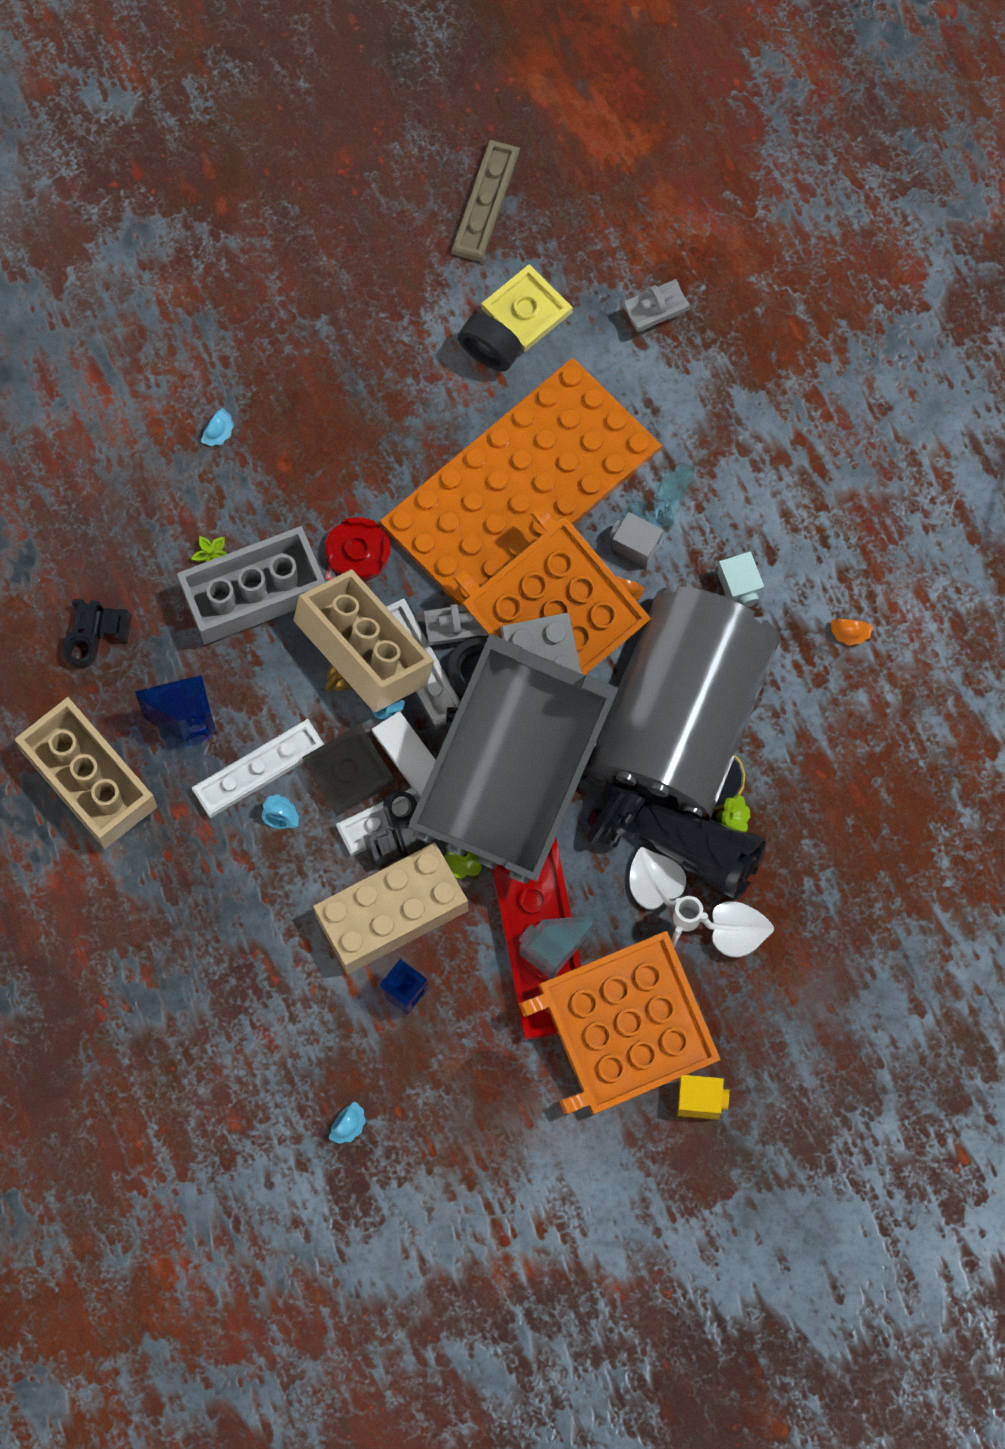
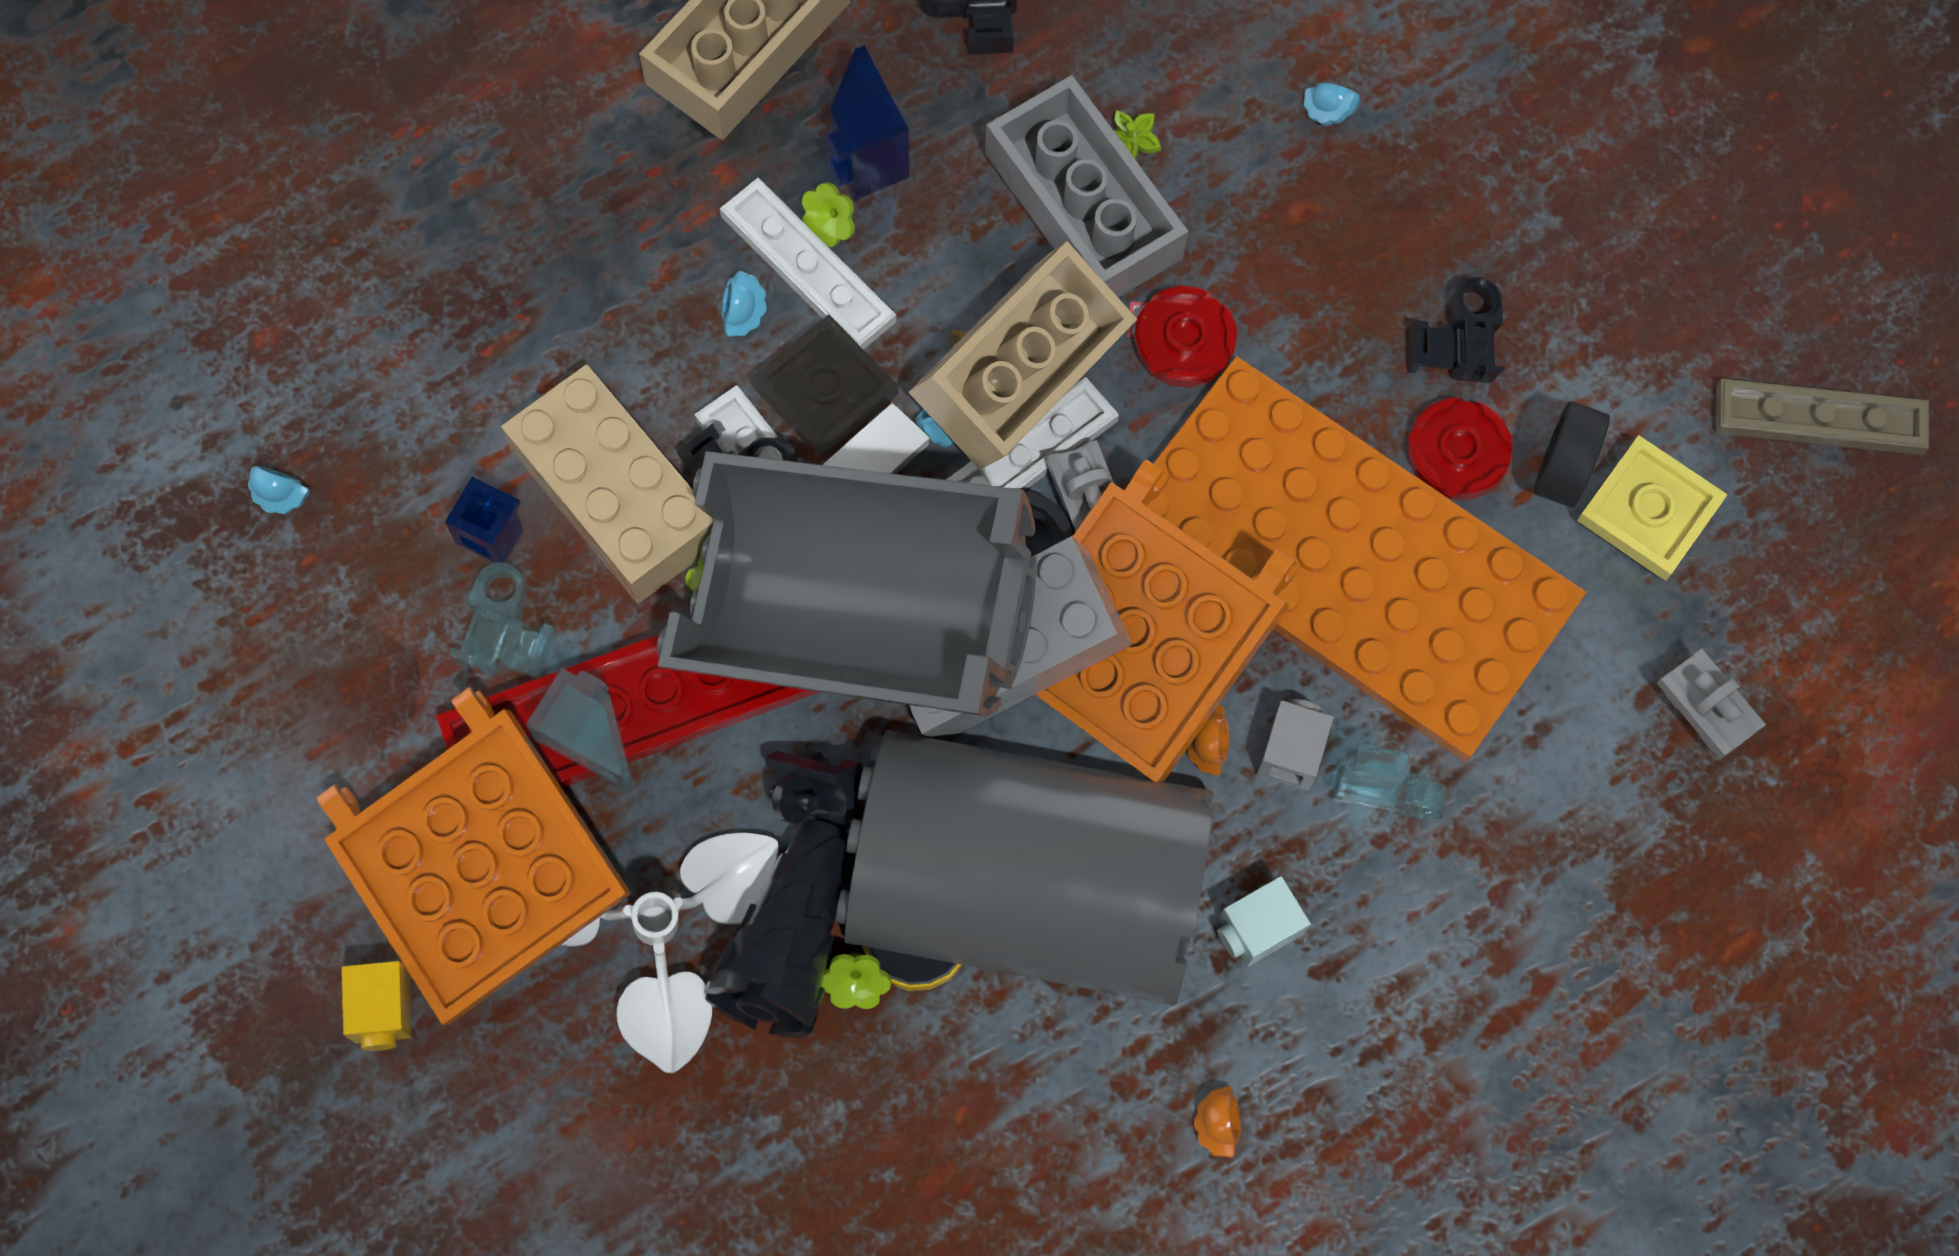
camera: 75 degrees right, 0 degrees up
none -> clear light blue piece [449,563,556,678]
none -> lime plant [802,182,855,247]
none -> black piece [1407,277,1504,383]
none -> red tile [1407,398,1513,500]

